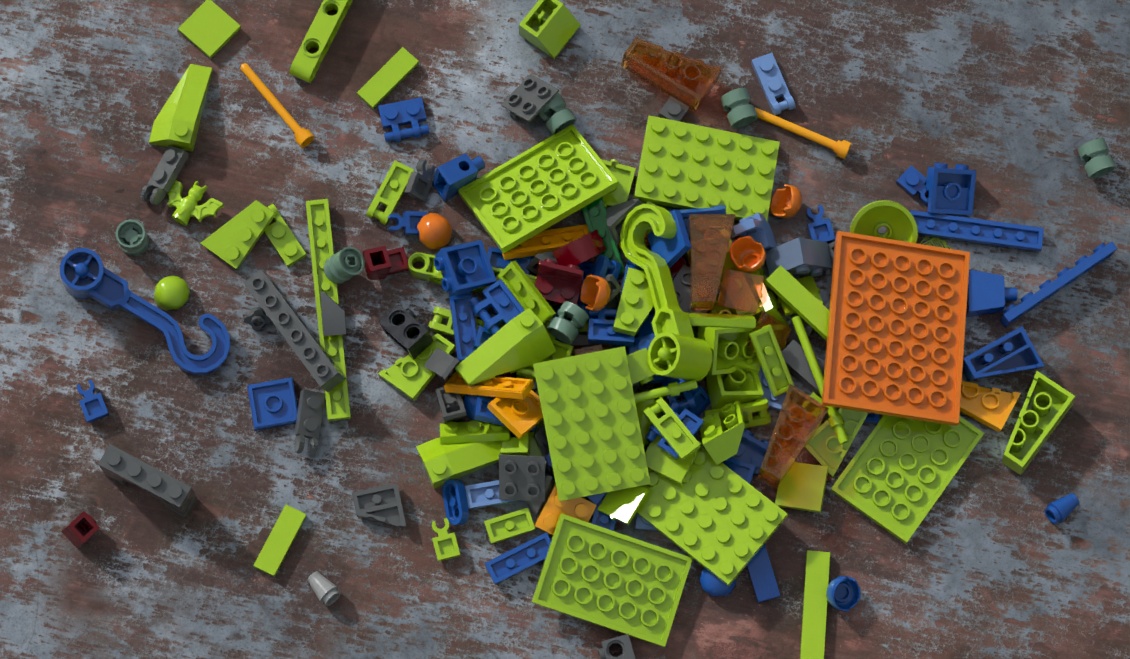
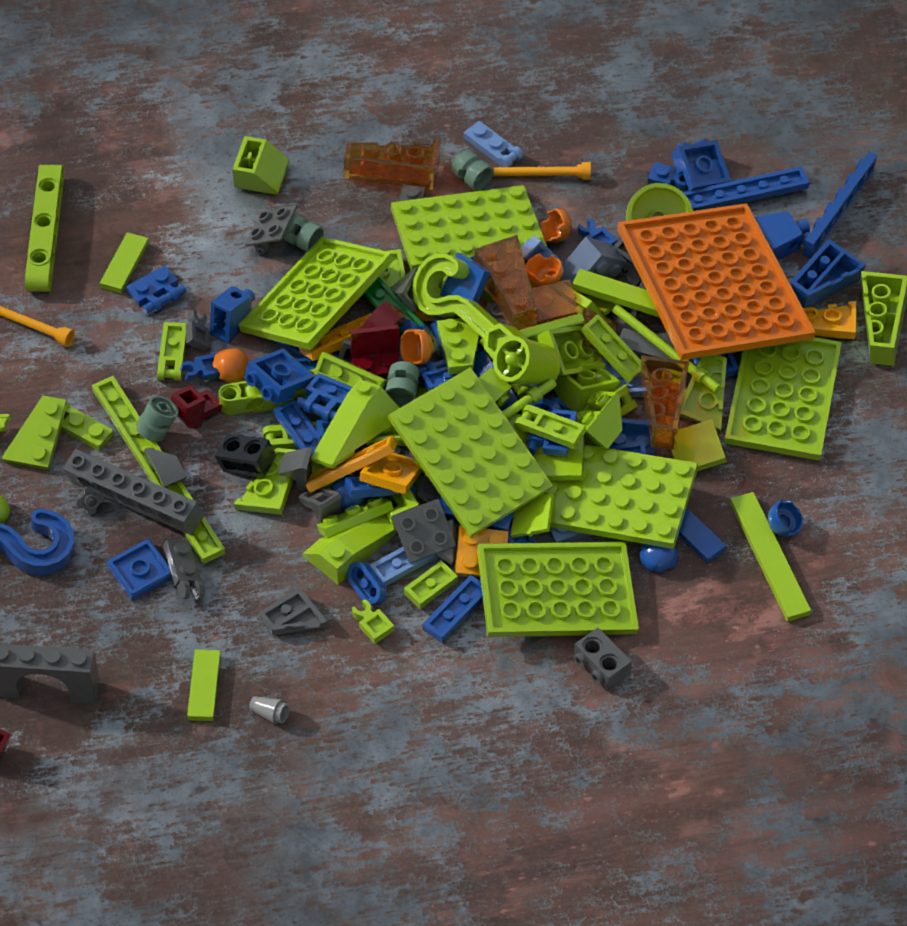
camera: 20 degrees left, 20 degrees down
sand green wheel [1077,138,1116,179] -> none

